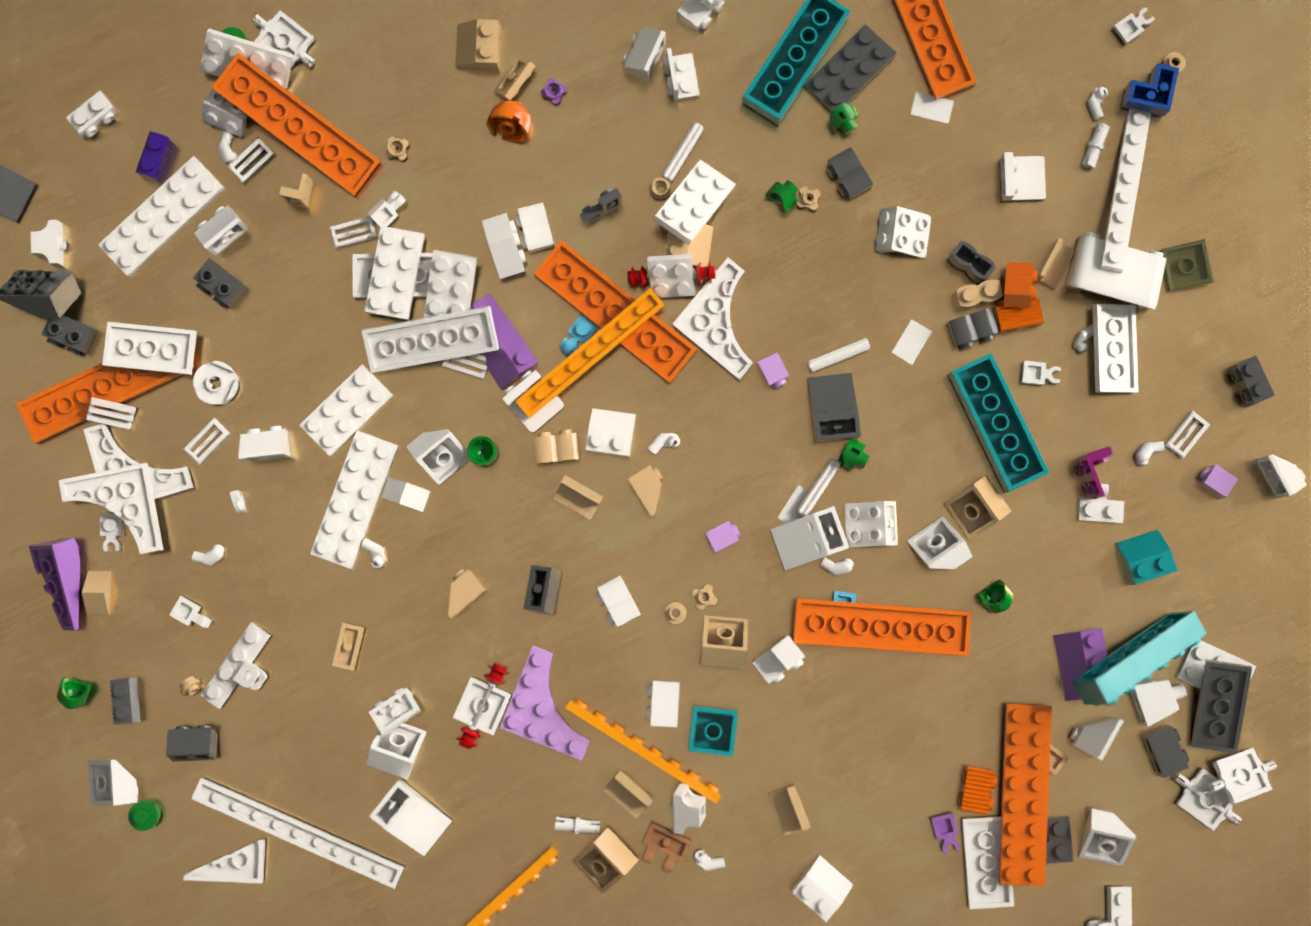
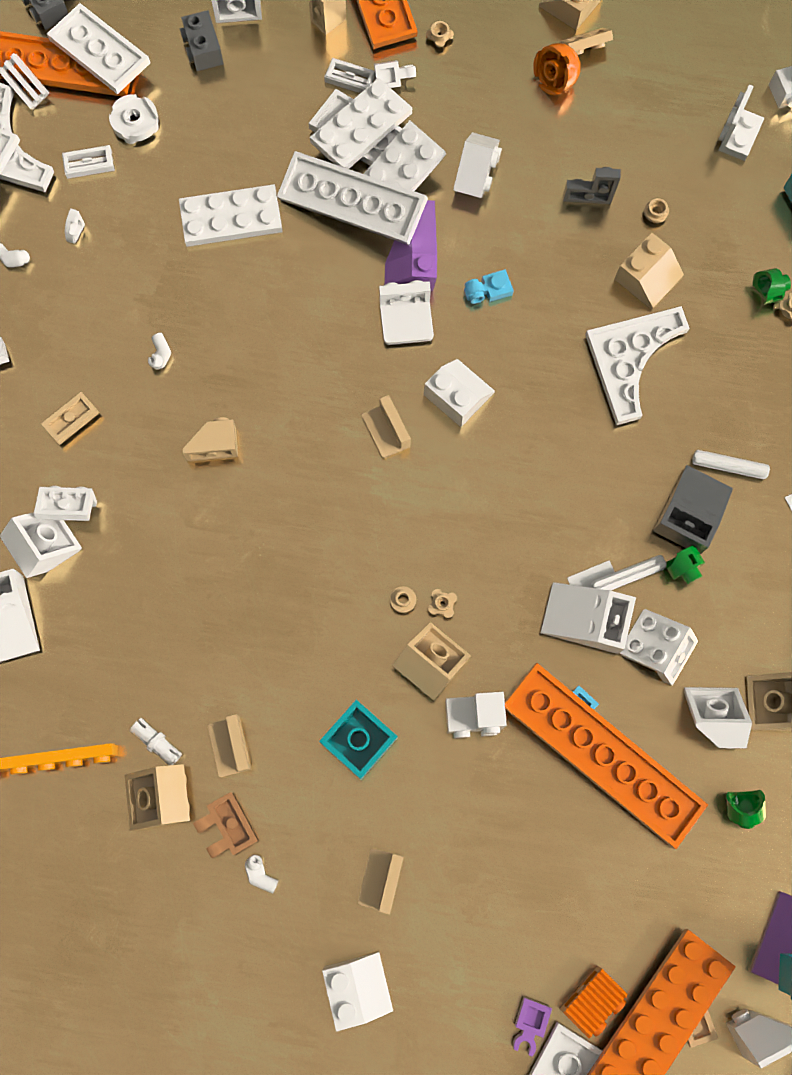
camera: 30 degrees right, 10 degrees down
white slope [238,426,291,462] -> none
white plate [310,431,399,569] -> none
white slope [381,477,430,512] -> none
white slope [406,429,470,485] -> none
white tile [442,354,488,379] -> none
white plate [453,663,512,750] -> none
green piece [467,436,497,466] -> none
lavender plate [500,645,590,761] -> none
white brick [515,202,555,253] -> none
light orange plate [515,288,665,418] -> none
dark grey brick [523,565,562,615] -> none
orange plate [533,240,697,384] -> none
tan brick [533,430,580,465] -> none
medium lavender plate [541,78,567,104] -> none
light orange plate [566,699,721,804] -> none
white brick [595,576,641,627] -> none
white slope [622,28,666,83] -> none
white plate [627,254,716,298] -> none
tan slope [628,465,663,517] -> none
white brick [646,680,680,727] -> none
white arm [647,433,680,455] -> none
white plate [653,160,736,245] -> none
white axle [662,122,703,181] -> none
white brick [671,783,706,834] -> none
lavender brick [705,521,741,553] -> none
lavender brick [757,352,789,389] -> none
white arm [819,557,854,576] -> none

